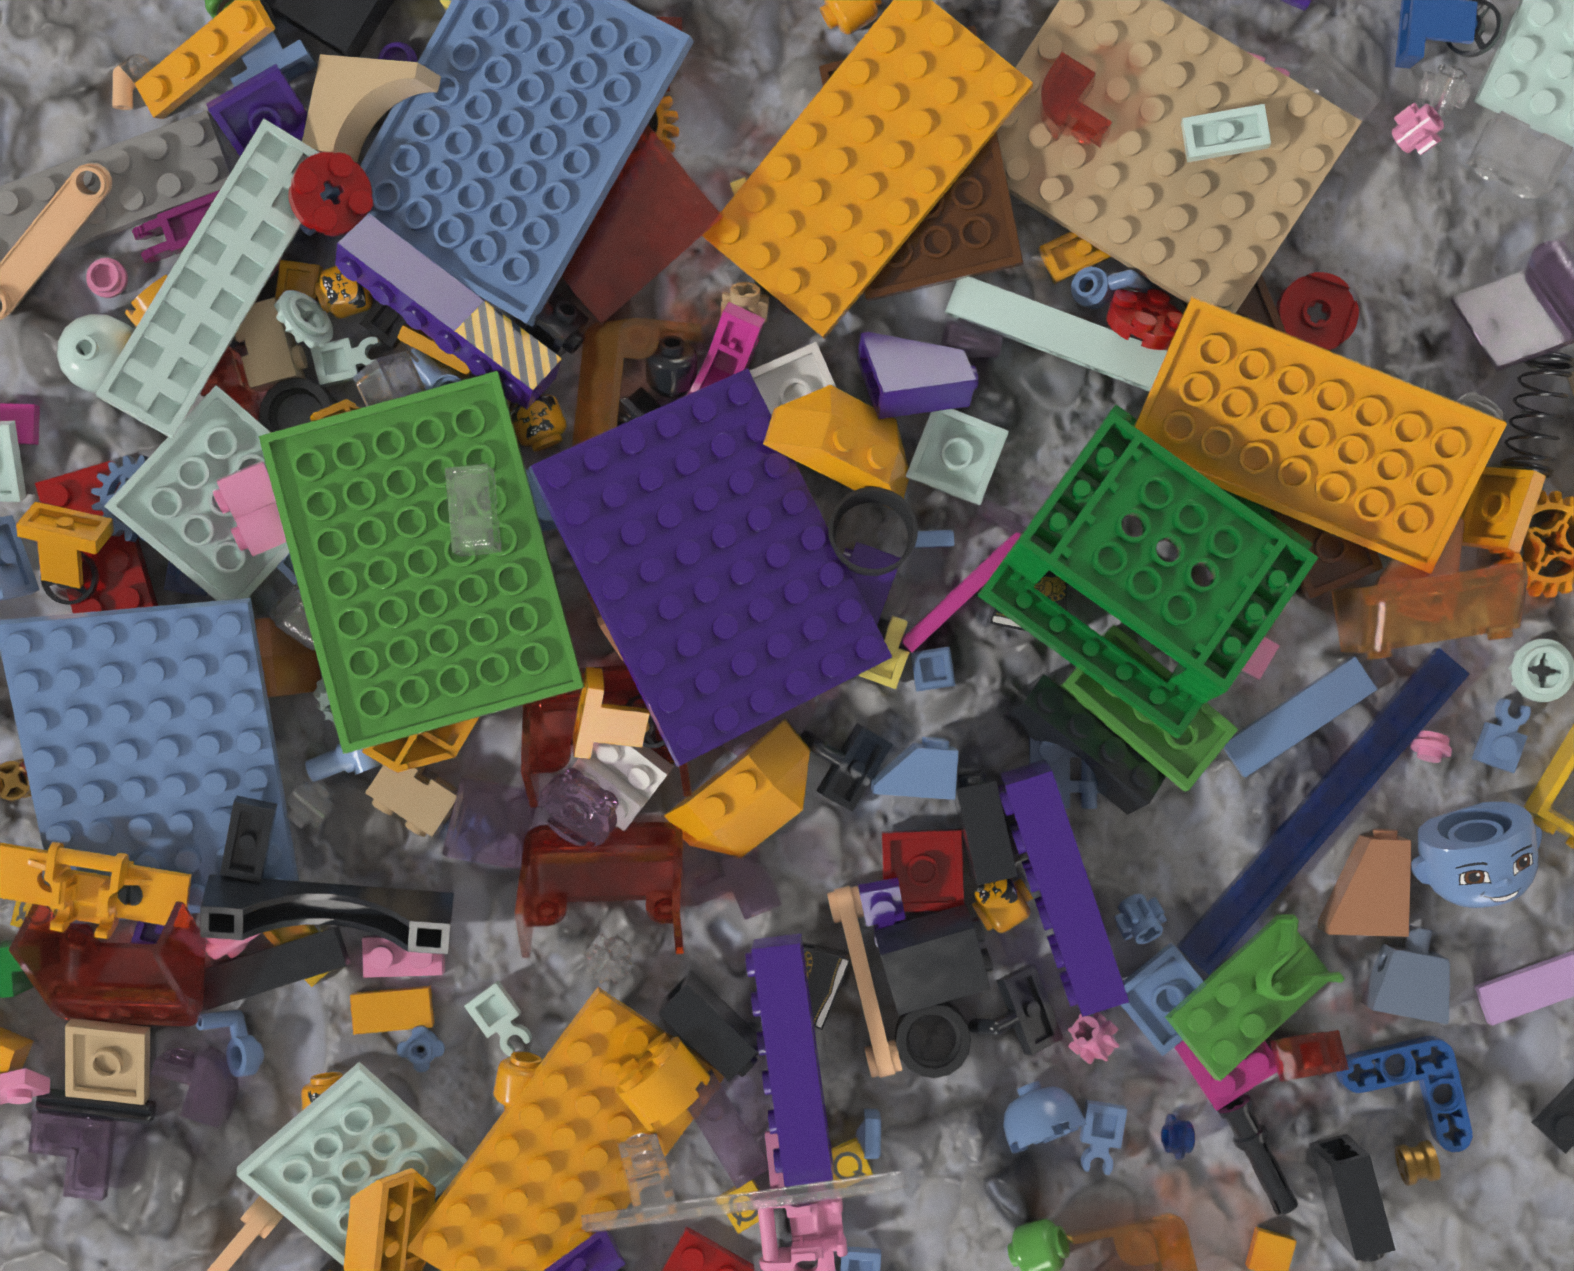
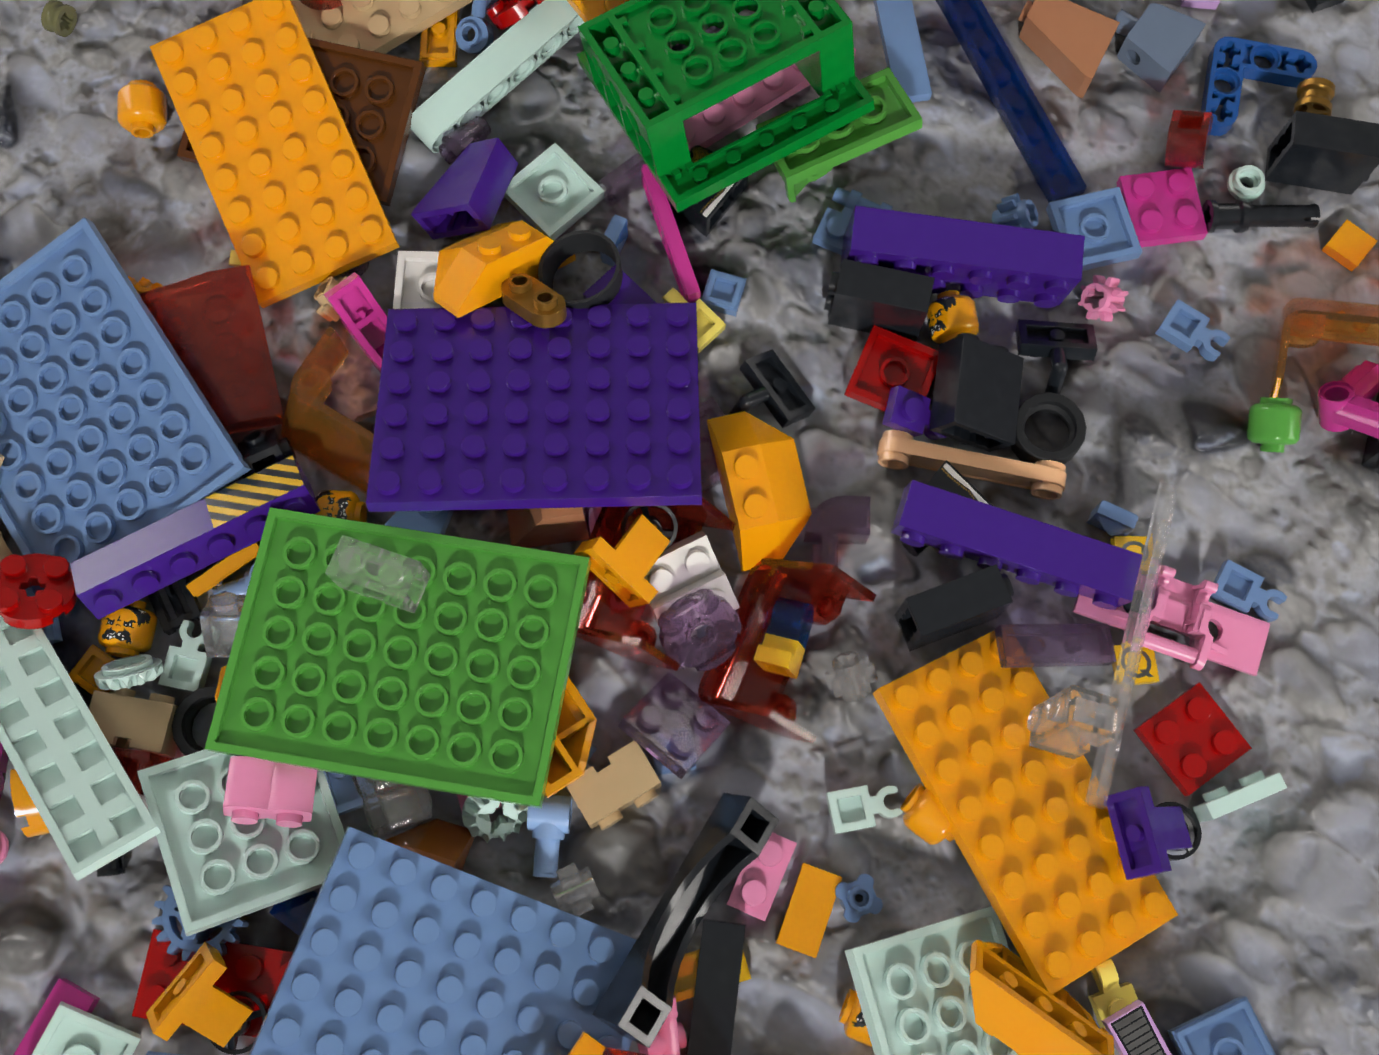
camera: 60 degrees left, 15 degrees down
light aqua cylinder [57,314,134,394] -> none
black plate [220,795,278,883] -> none
light orange brick [616,1033,710,1131] -> none
black head [645,335,698,398] -> none
medium blue slope [870,737,959,800] -> none
medium blue cylinder [1003,1081,1087,1154] -> none
black arch [1005,673,1166,815] -> none
clear blue plate [1161,1114,1195,1160] -> none
bright green plate [1165,914,1345,1081] -> none
none -> pearl gold plate [501,273,567,328]
none -> leg [754,597,814,679]
none -> light aqua plate [1227,165,1265,202]

